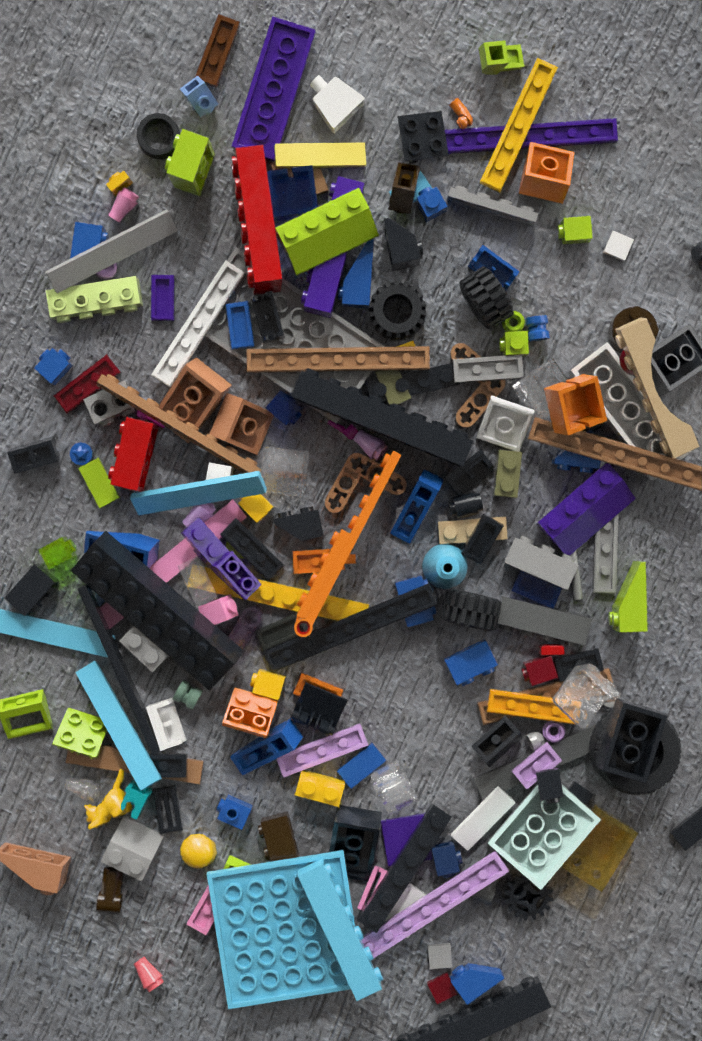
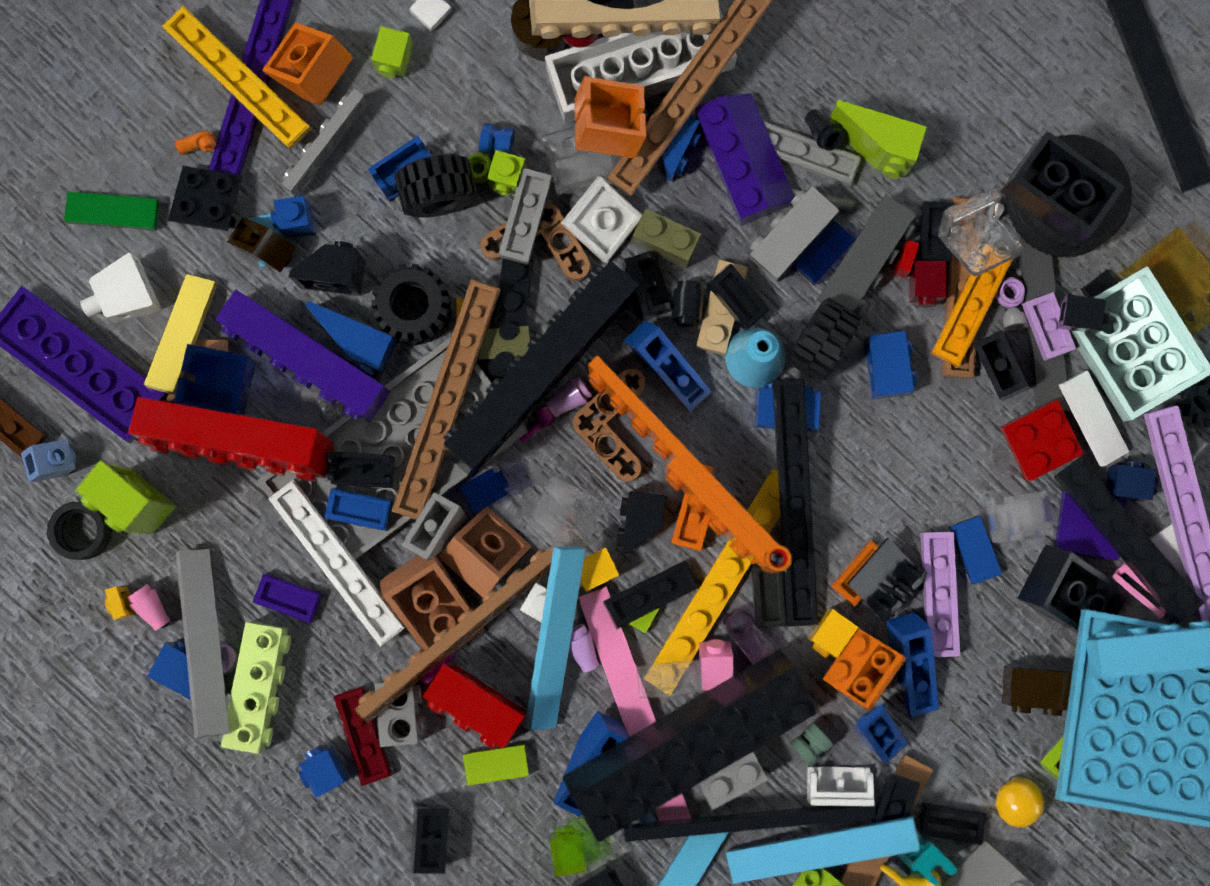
camera: 75 degrees left, 5 degrees down
blue tile [70,442,94,465] -> none
dark purple slope [181,517,262,600] -> none
bright pink plate [187,885,214,935] -> none
blue brick [216,794,253,830] -> none
lime slope [275,188,379,276] -> none
yellow brick [295,770,345,807] -> none
lime brick [478,40,525,75] -> none
none -> green tile [64,192,160,231]
none -> light grey slope [401,492,467,561]
none -> black cone [804,109,844,151]
none -> blue slope [853,704,908,765]
none -> red plate [1000,399,1084,482]

